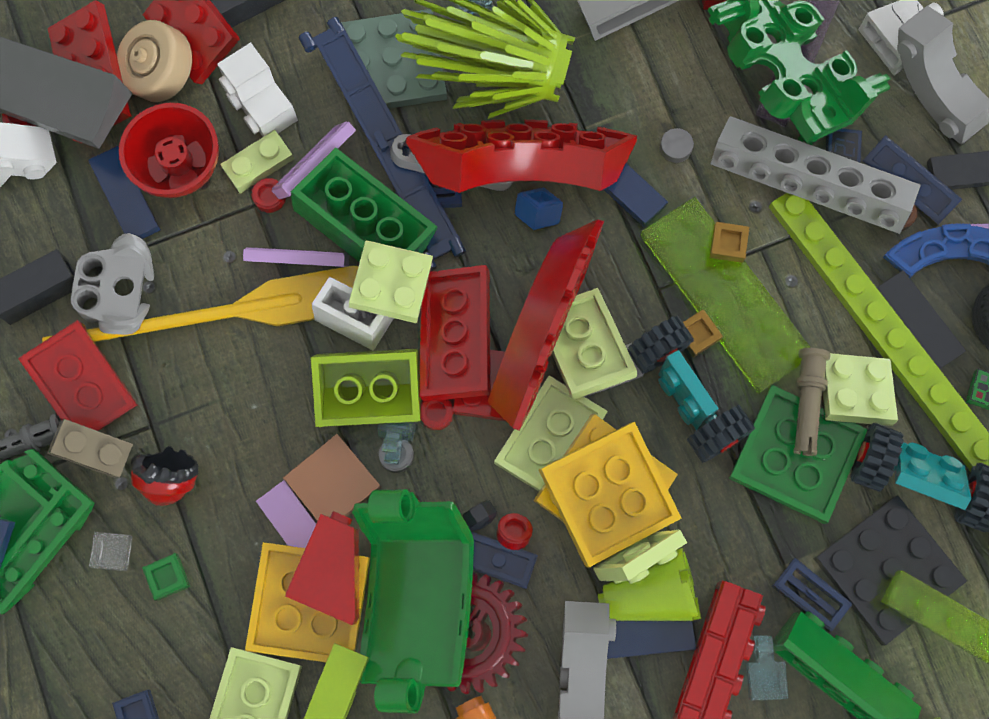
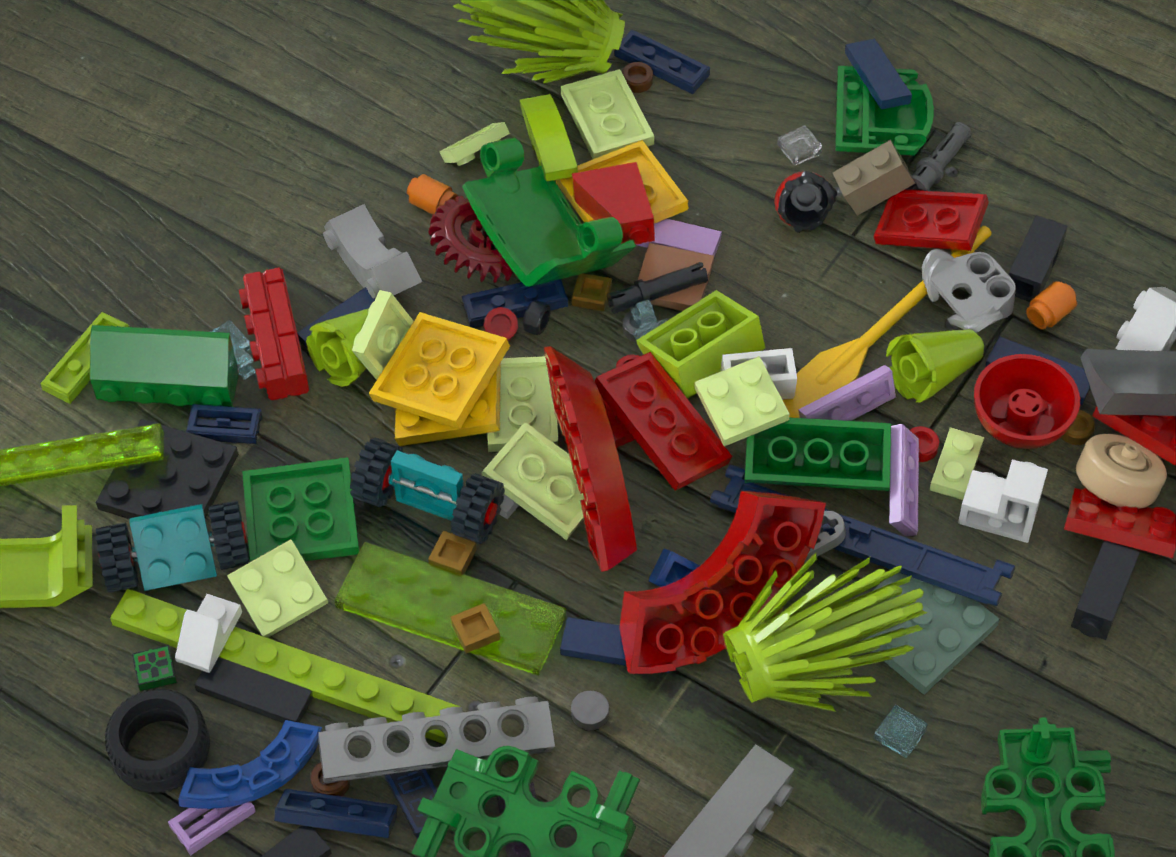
camera: 145 degrees right, 20 degrees down
green tile [142,553,190,601] -> none
dark tan pin [794,348,830,456] -> none
none -> white slope [175,594,242,673]
none -> black pin [607,262,708,314]
none -> lime cone [886,329,984,403]
none -> orange brick [1026,281,1077,329]

